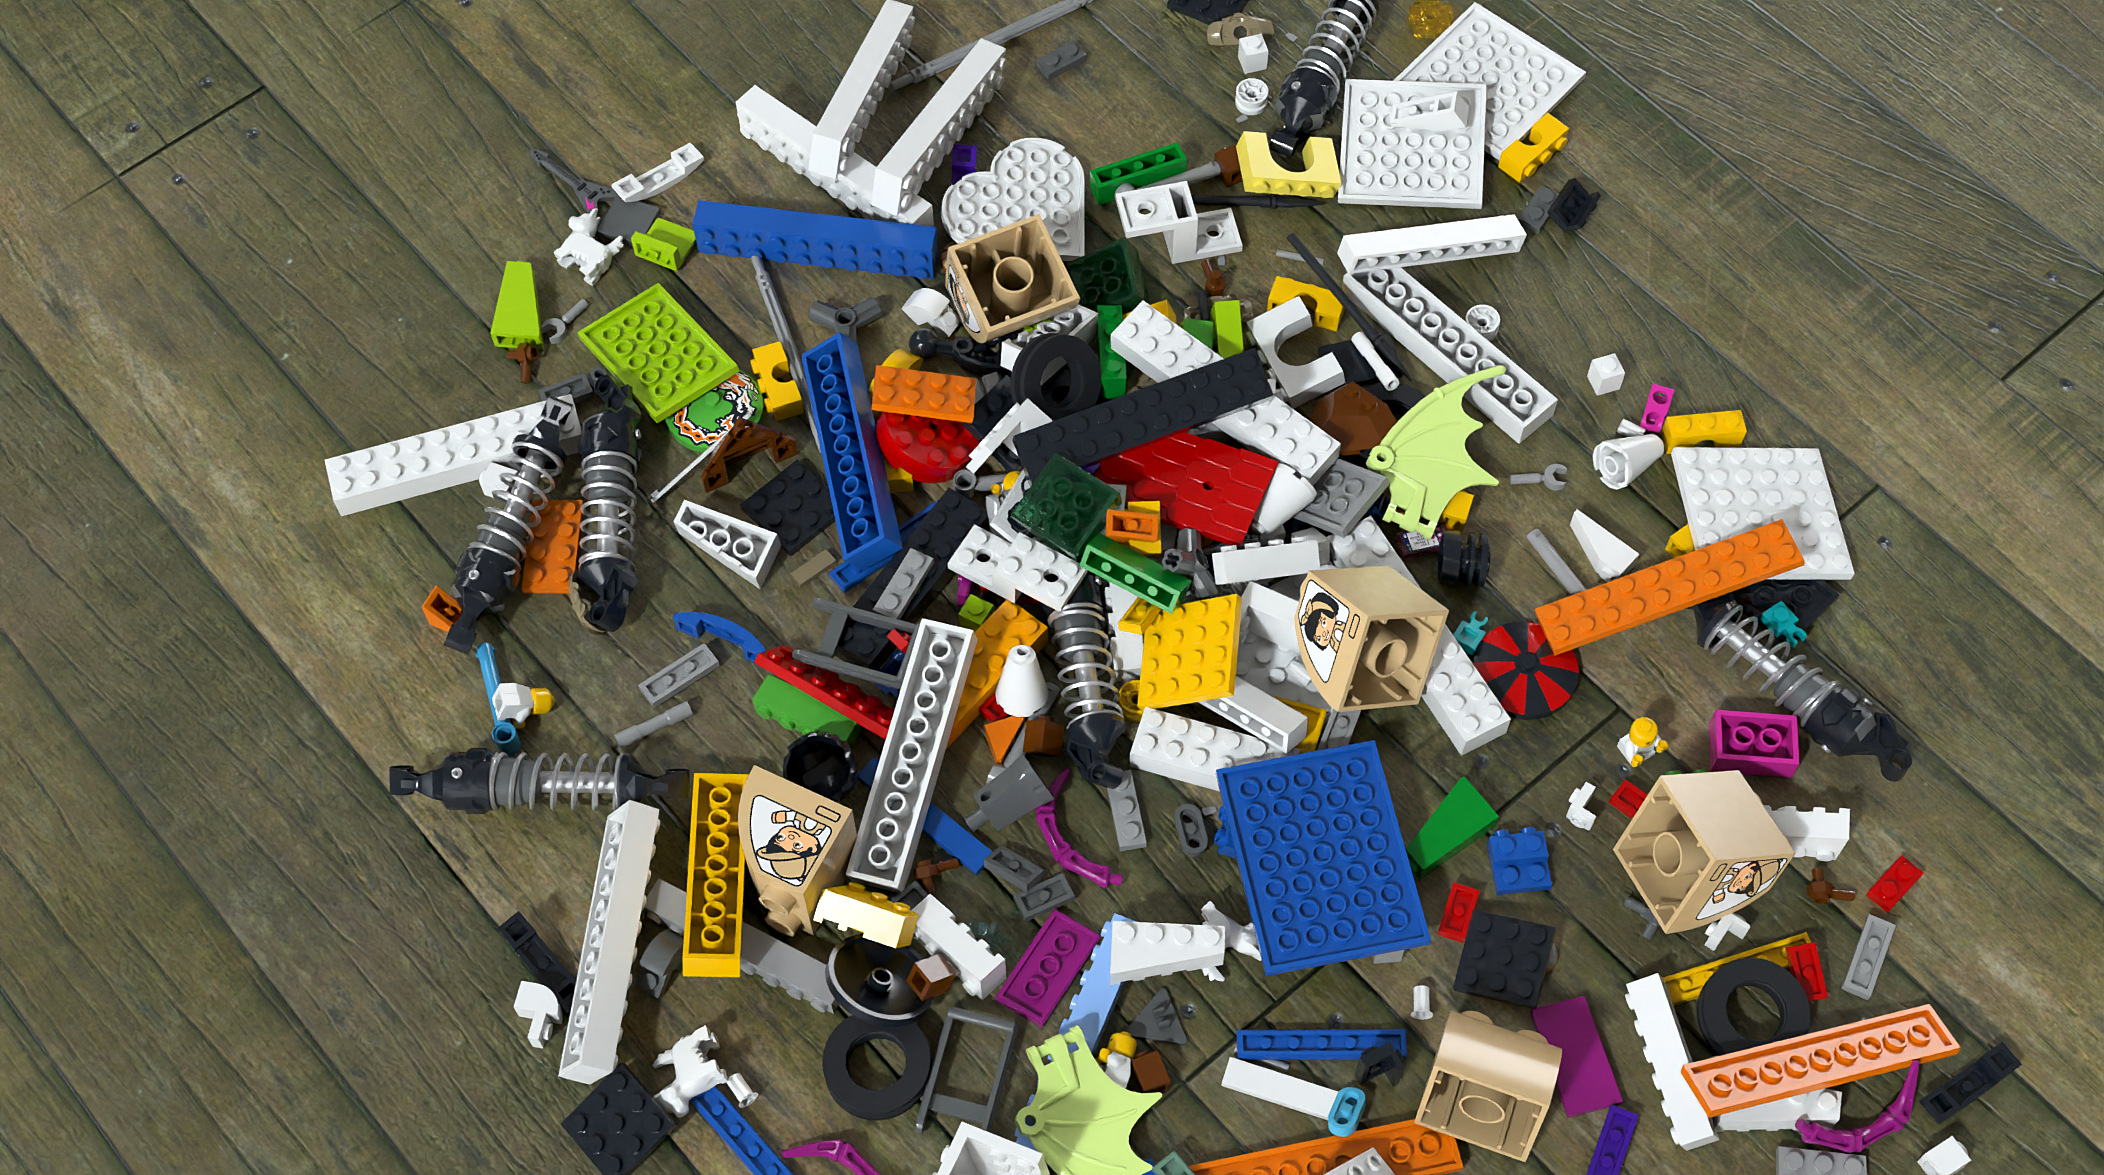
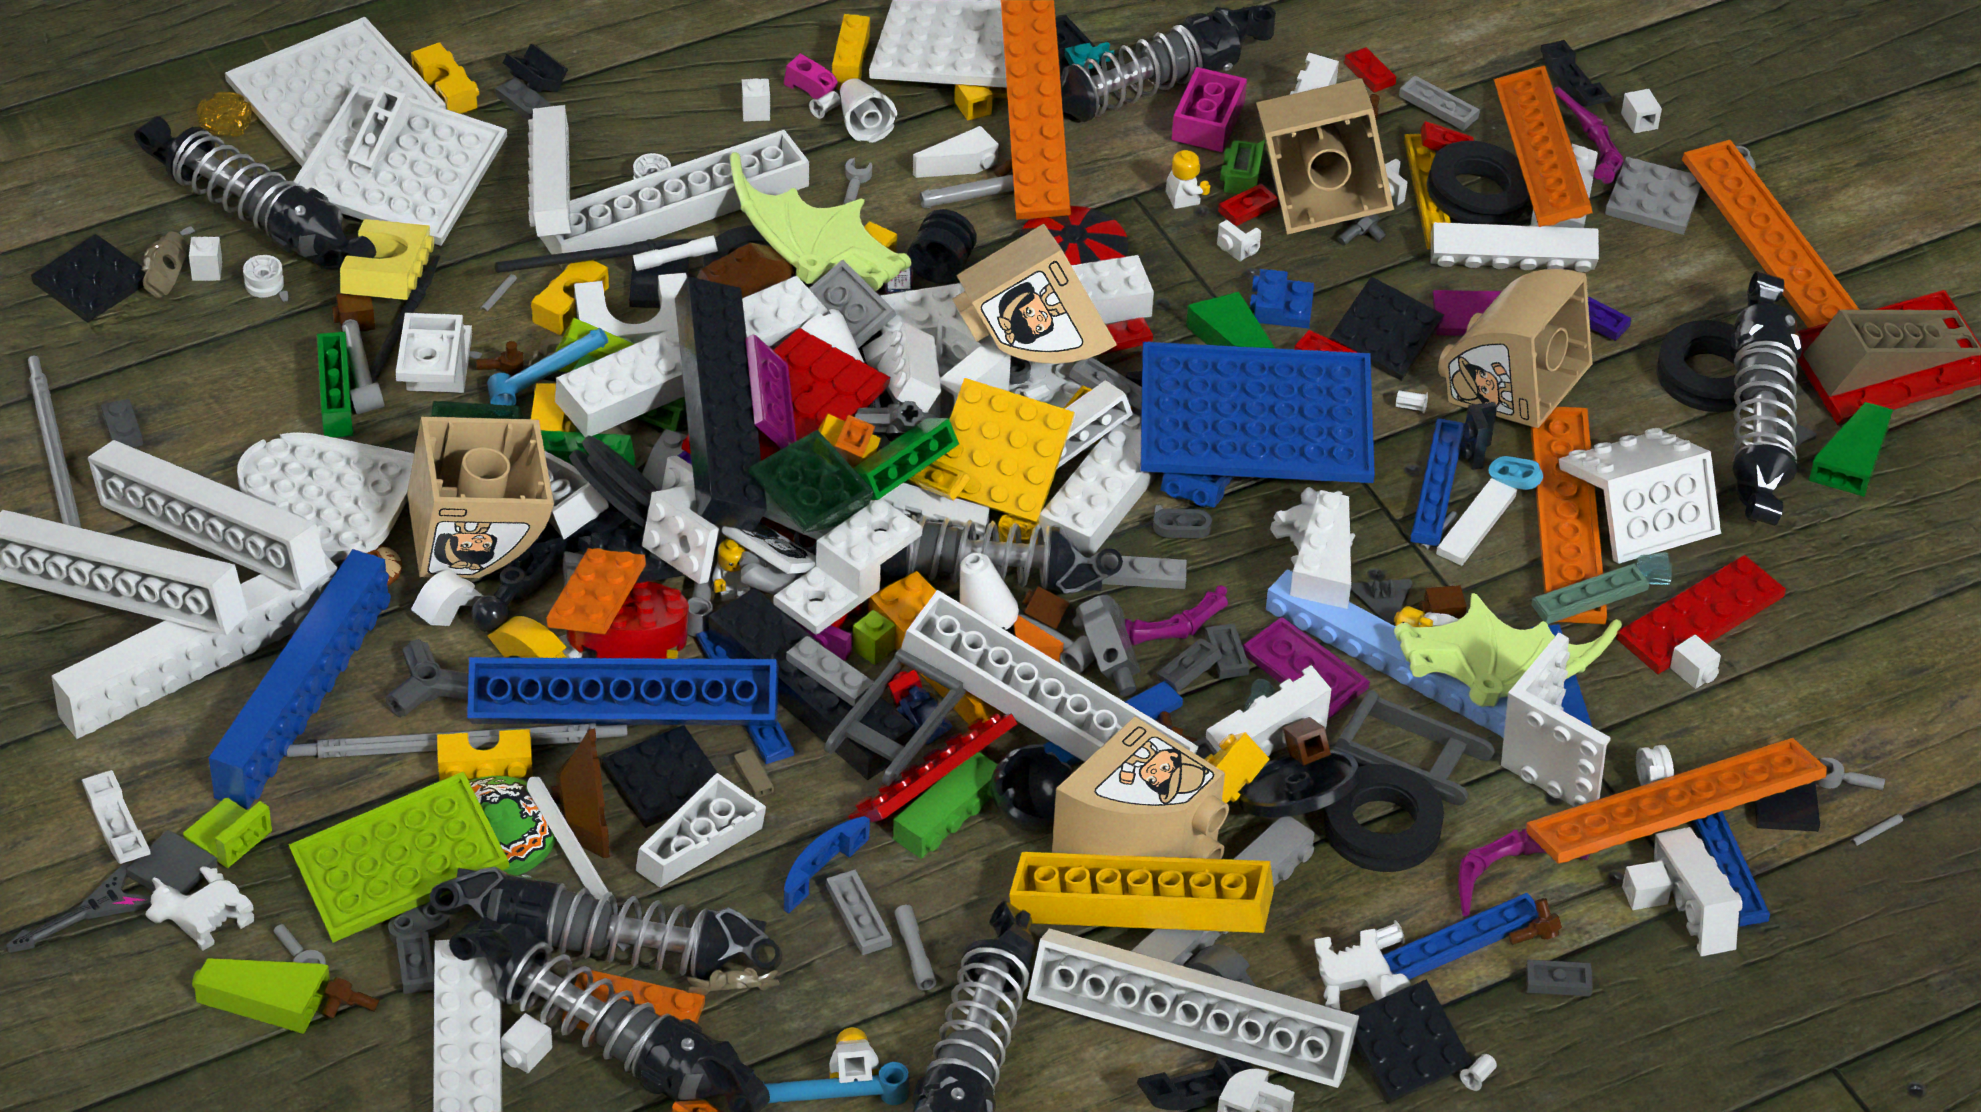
camera: 80 degrees left, 15 degrees down
none -> dark azure piece [487,328,608,411]
none -> magenta tile [745,334,797,452]
none -> red plate [1100,317,1153,355]

